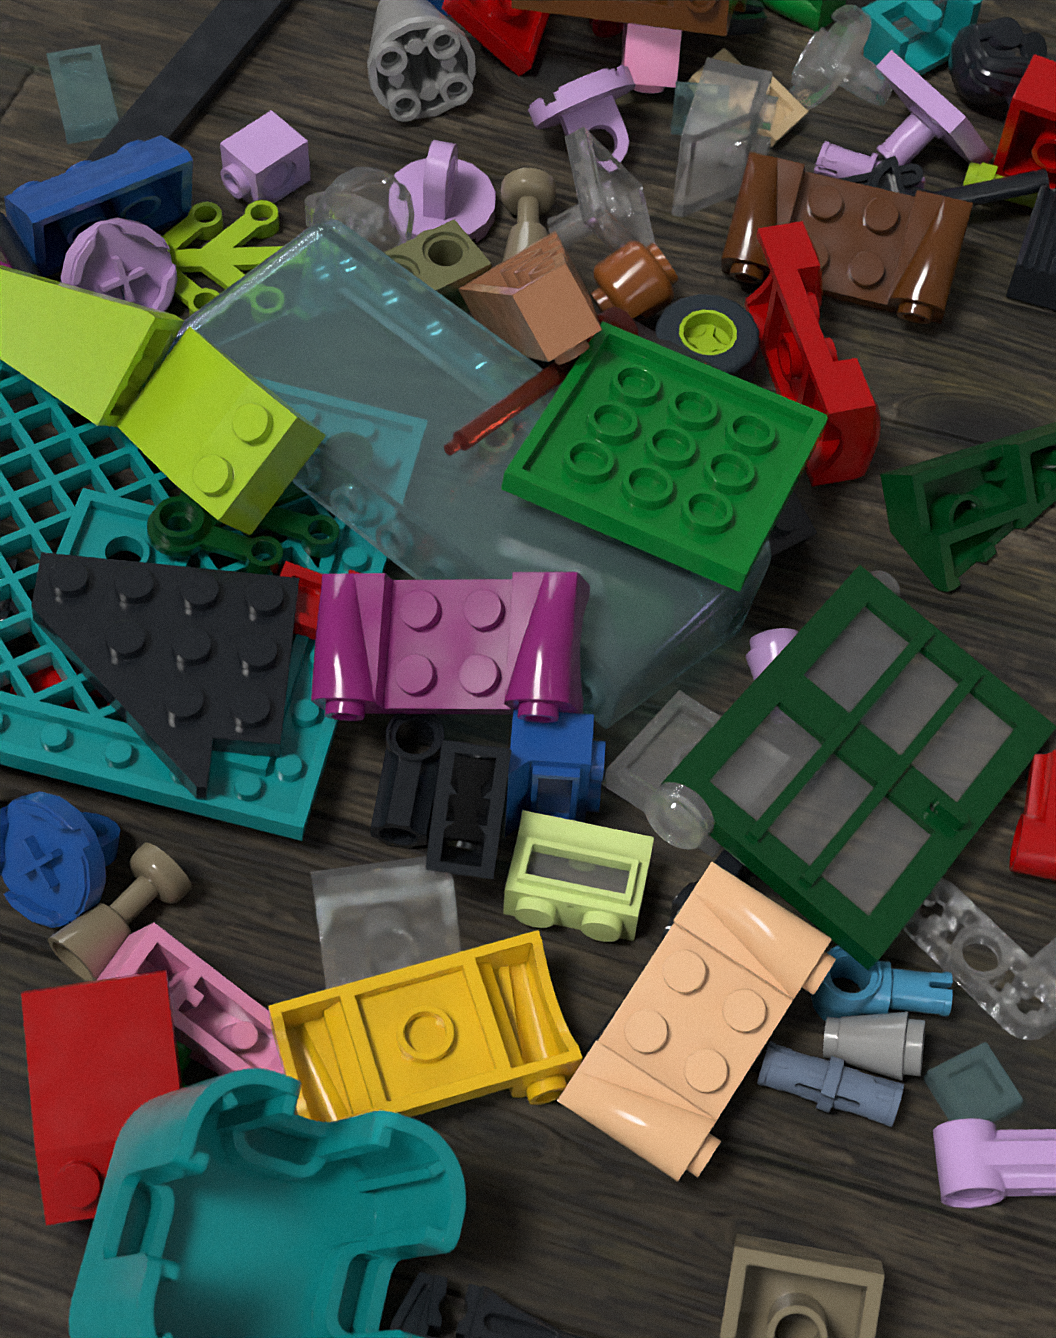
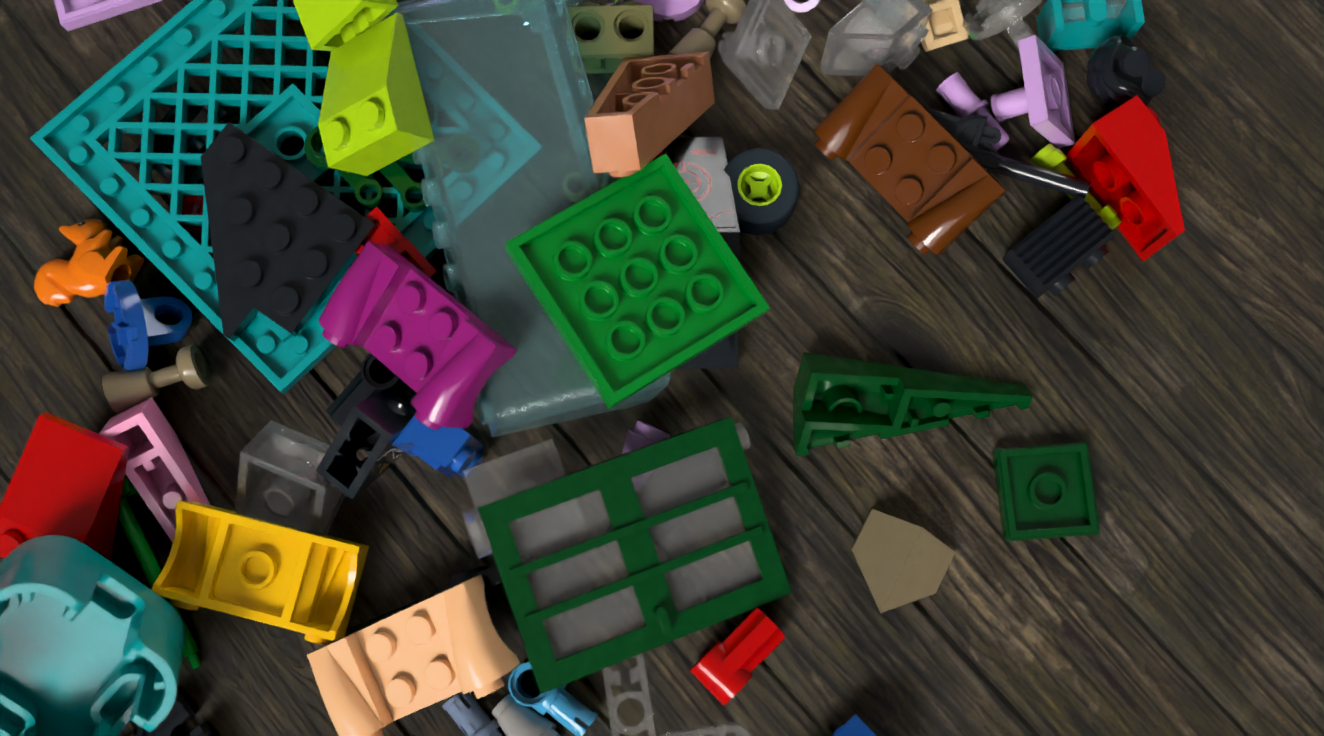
camera: 40 degrees right, 20 degrees up
clear red piece [444,307,639,456] -> none
yellowish green window [503,810,654,942] -> none
dark orange head [590,240,679,324] -> none
red piece [744,221,881,487] -> none

